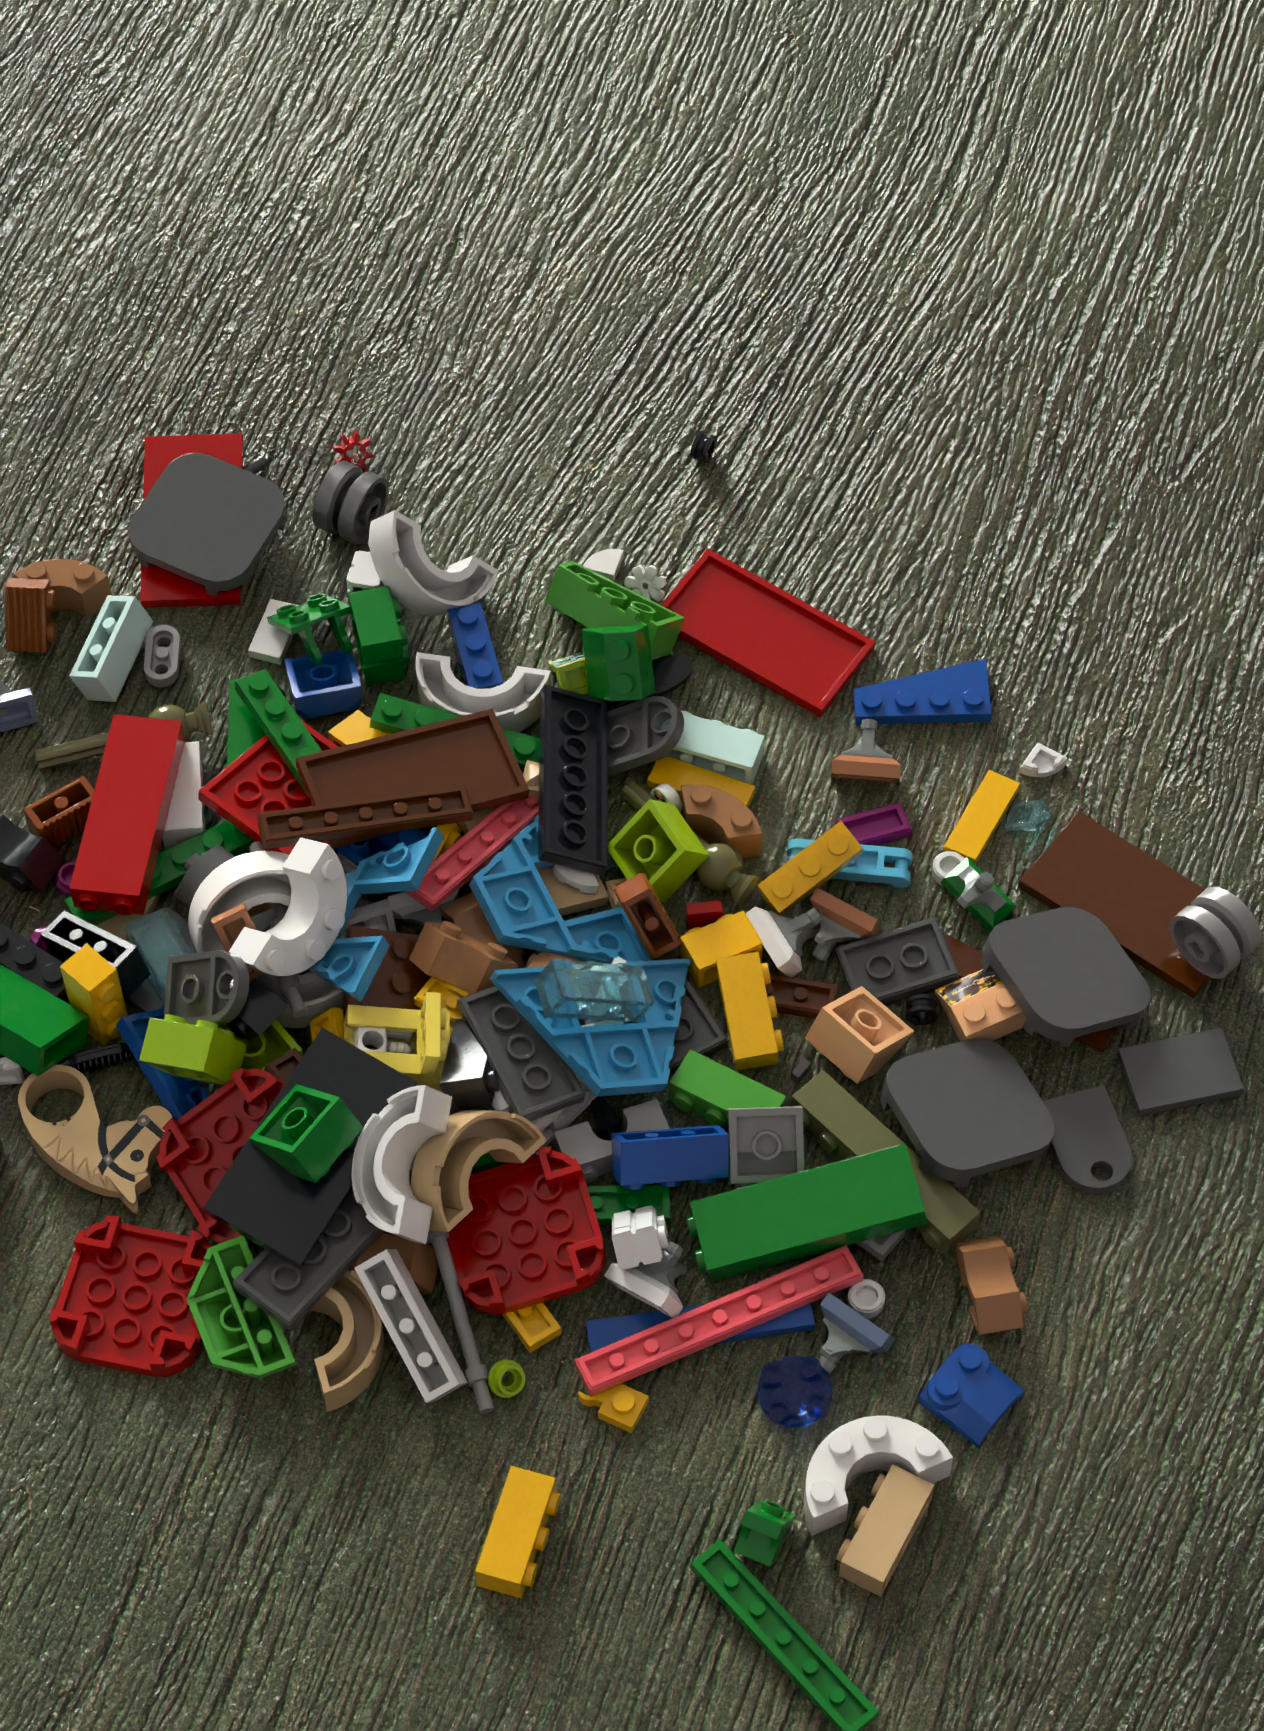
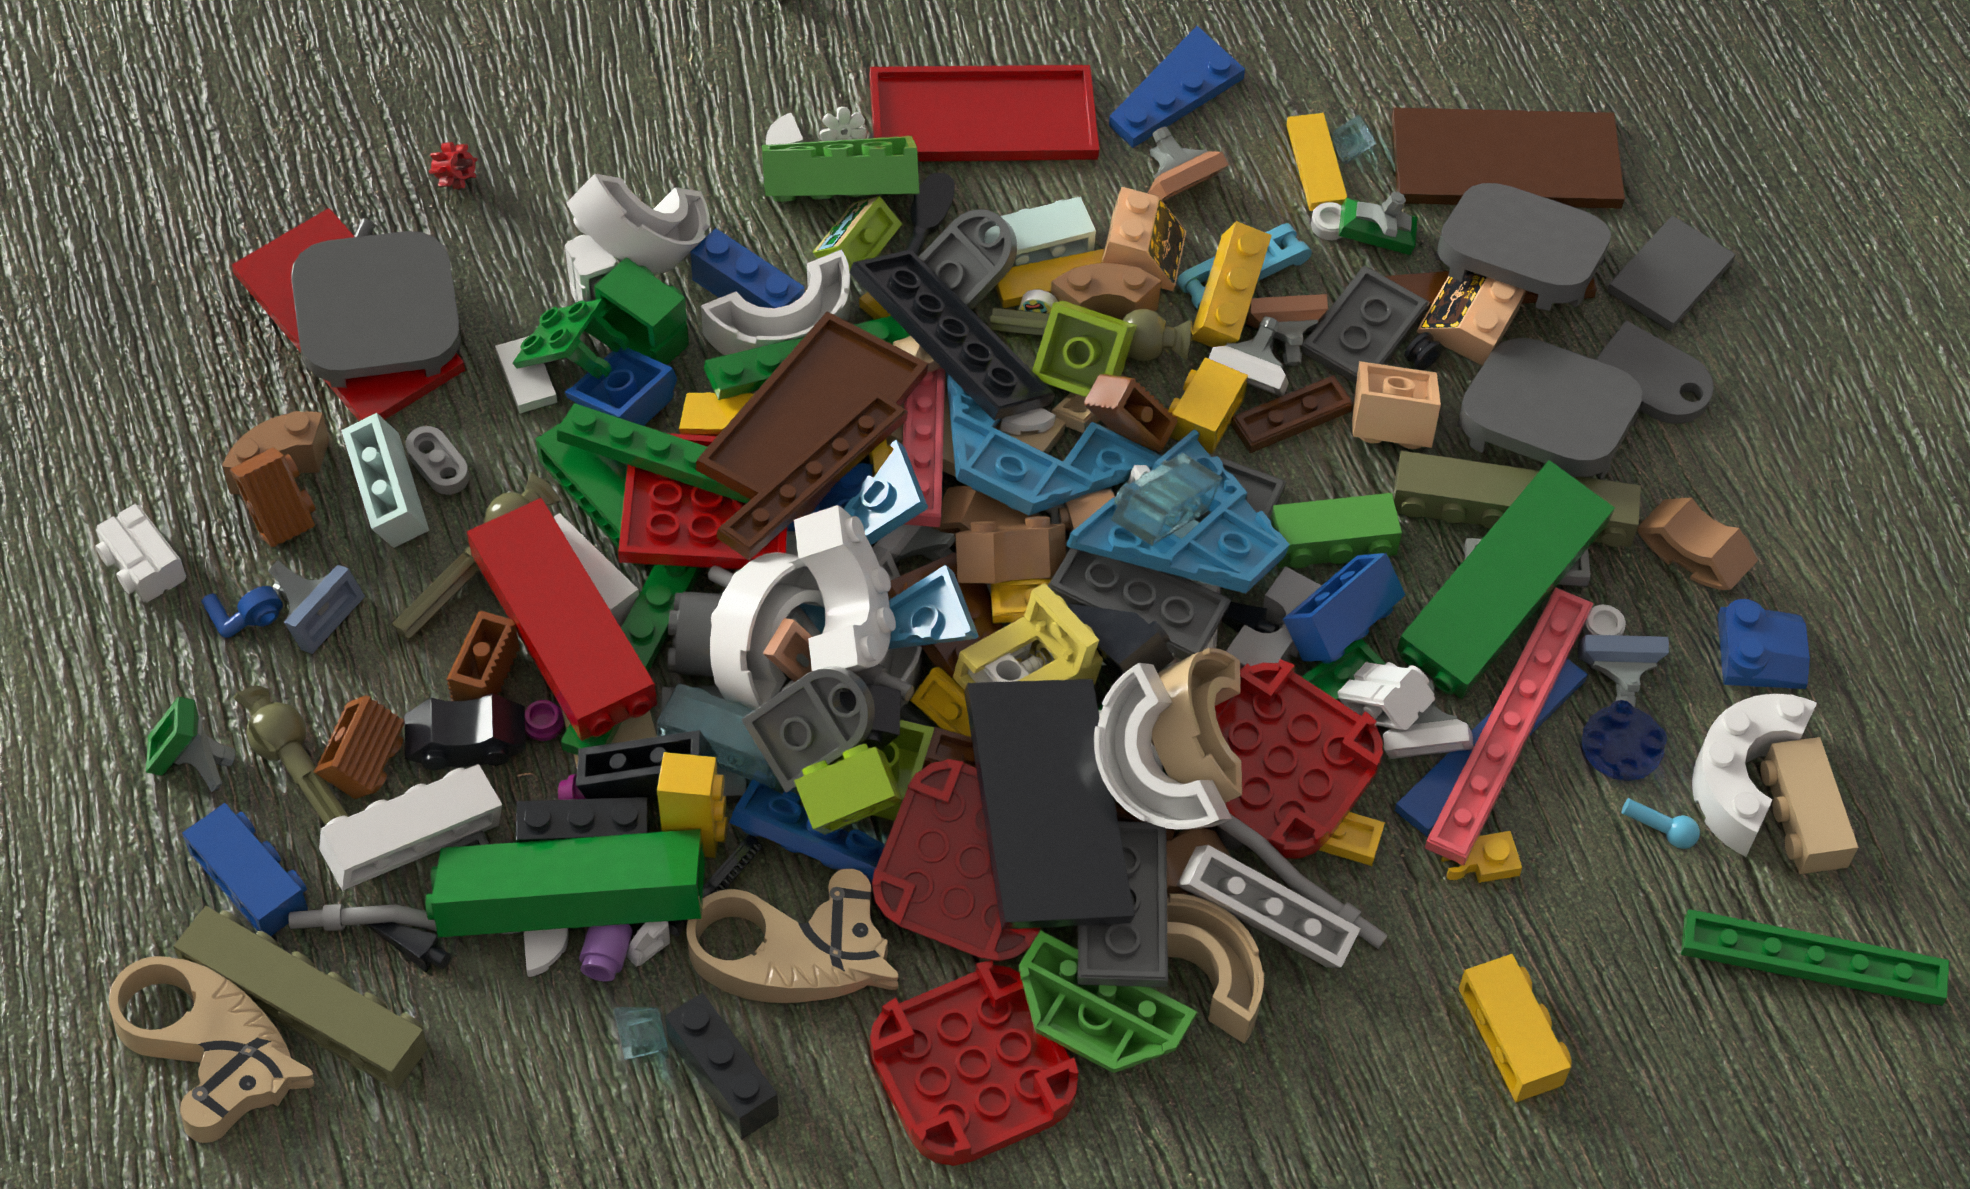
camera: 40 degrees left, 0 degrees up
green slope [249,1084,364,1183] -> none
flat silver wheel [312,461,389,545] -> none
lime plate [488,1359,525,1398] -> none
green slope [582,625,655,701] -> none
red tile [686,900,723,931] -> none
yellow brick [716,952,784,1071] -> none
light grey plate [728,1106,804,1189] -> none
green brick [734,1500,796,1567] -> none
dark grey piece [791,1058,811,1083] -> none
magenta tile [835,802,912,846] -> none
white tile [1020,742,1067,777] -> none
light grey wheel [1169,886,1262,979] -> none
none -> light nougat slope [1101,187,1186,291]
none -> medium azure bar [1621,798,1700,849]

